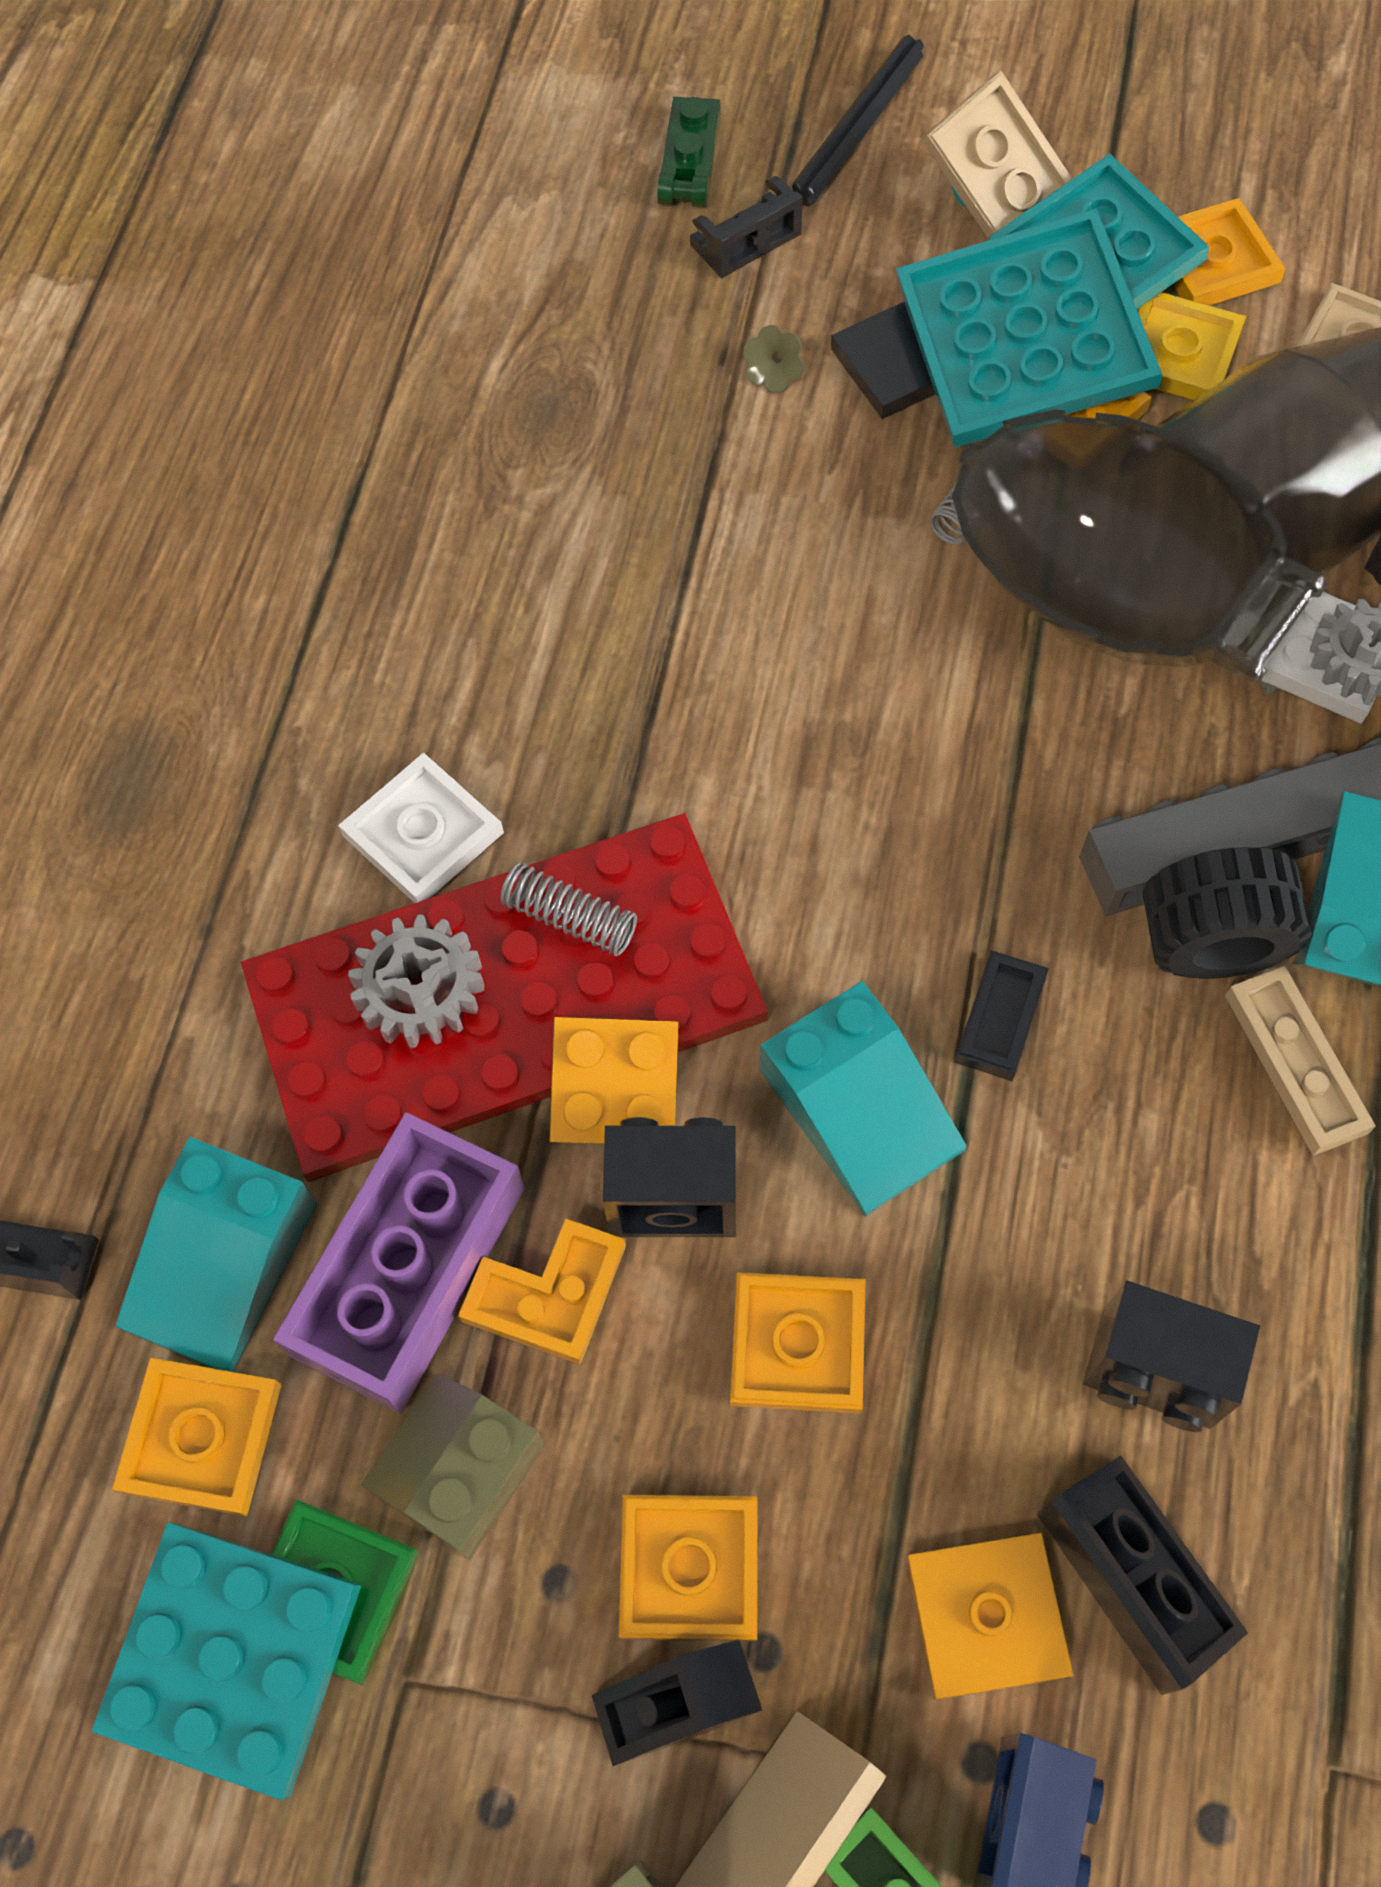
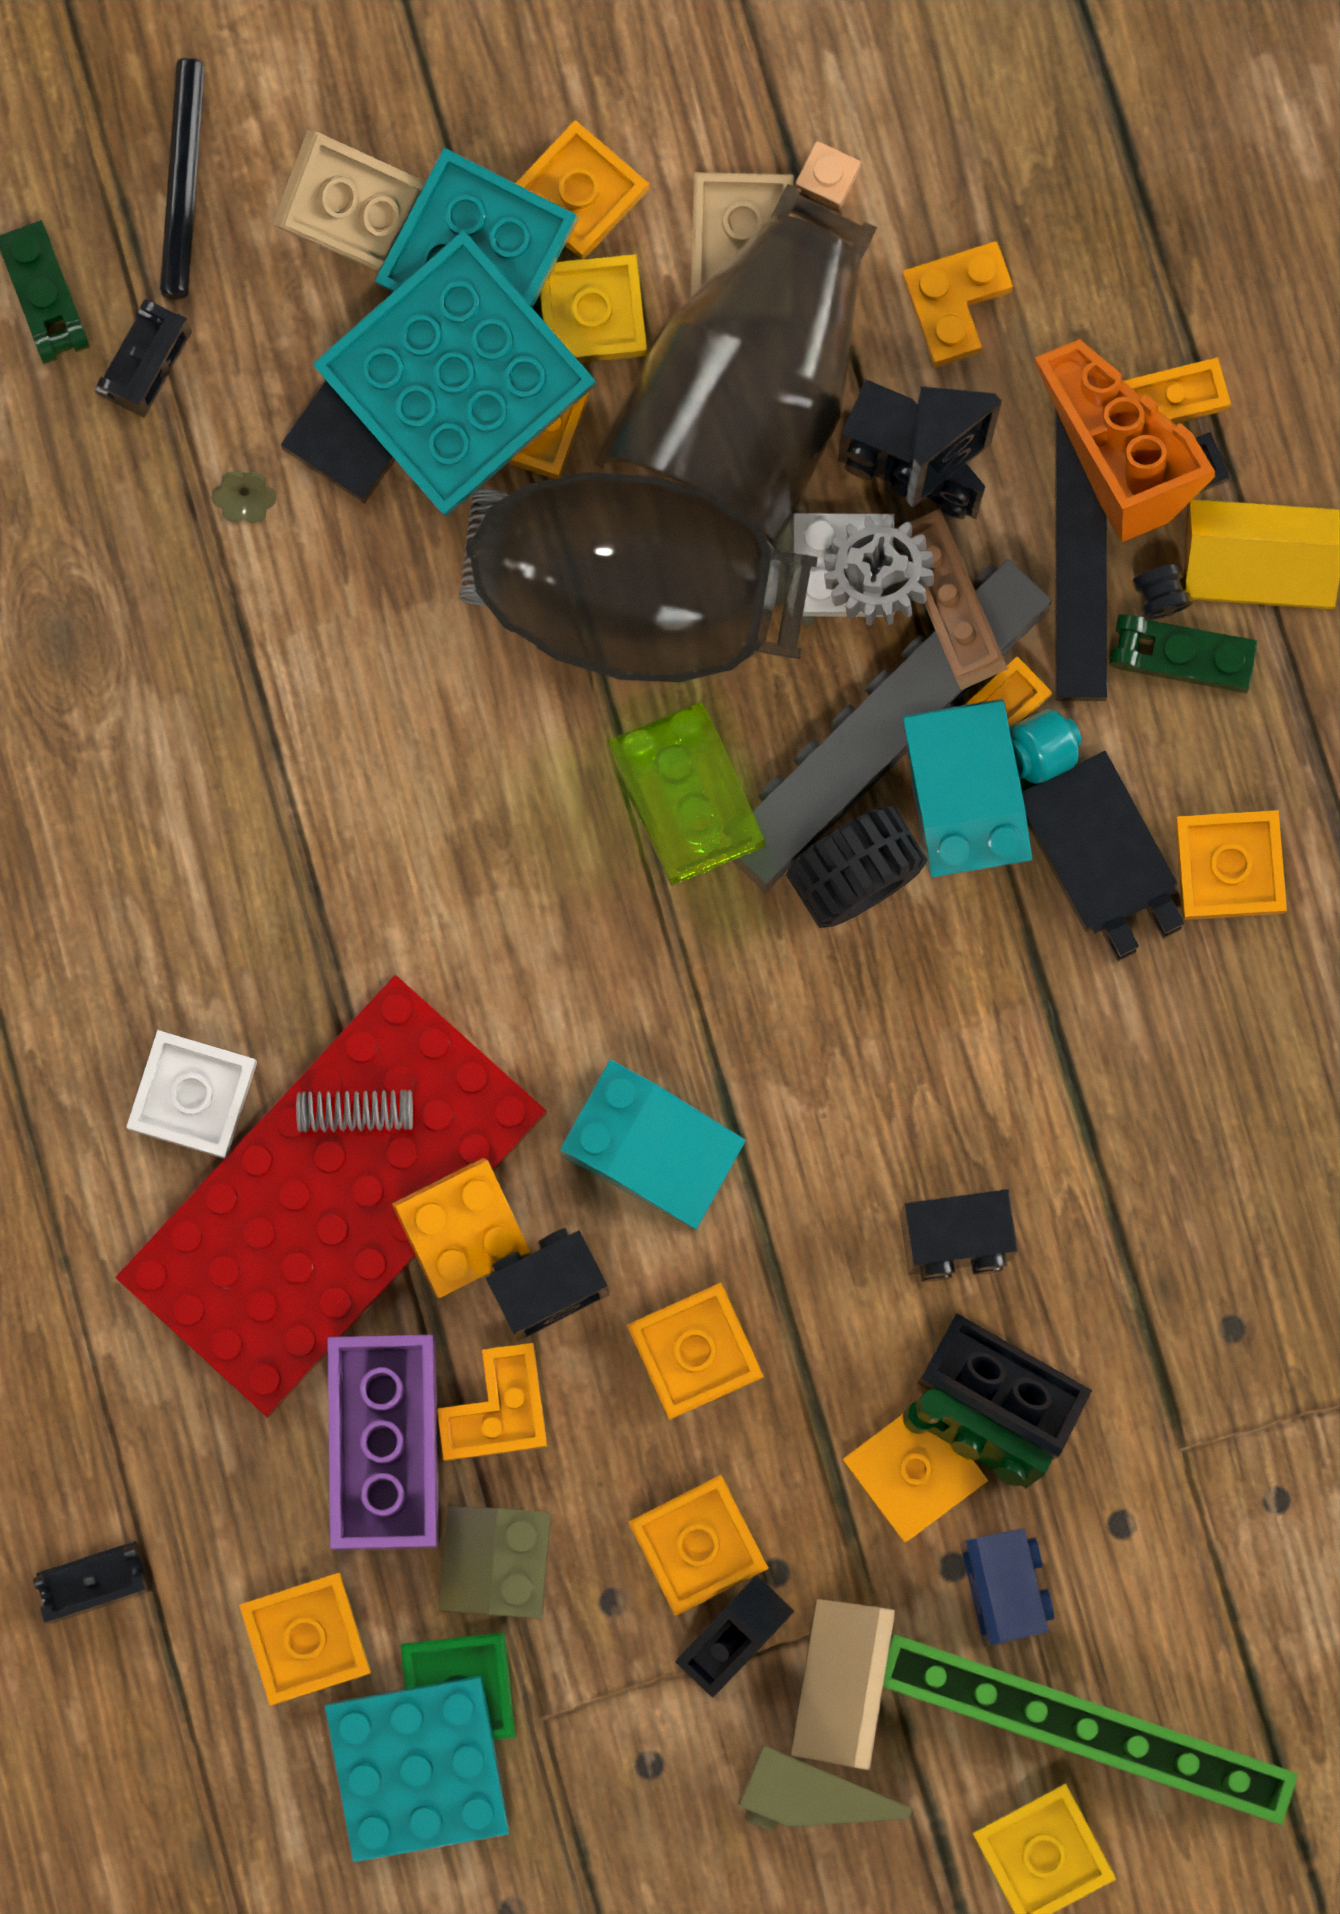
camera: 30 degrees left, 15 degrees up
teal slope [115,1137,318,1372] -> none
light grey gear [348,915,485,1048] -> none
black tile [954,950,1049,1082] -> none
tan plate [1225,966,1376,1156] -> none
none -> clear neon green slope [608,702,766,886]
none -> dark green plate [903,1389,1053,1489]

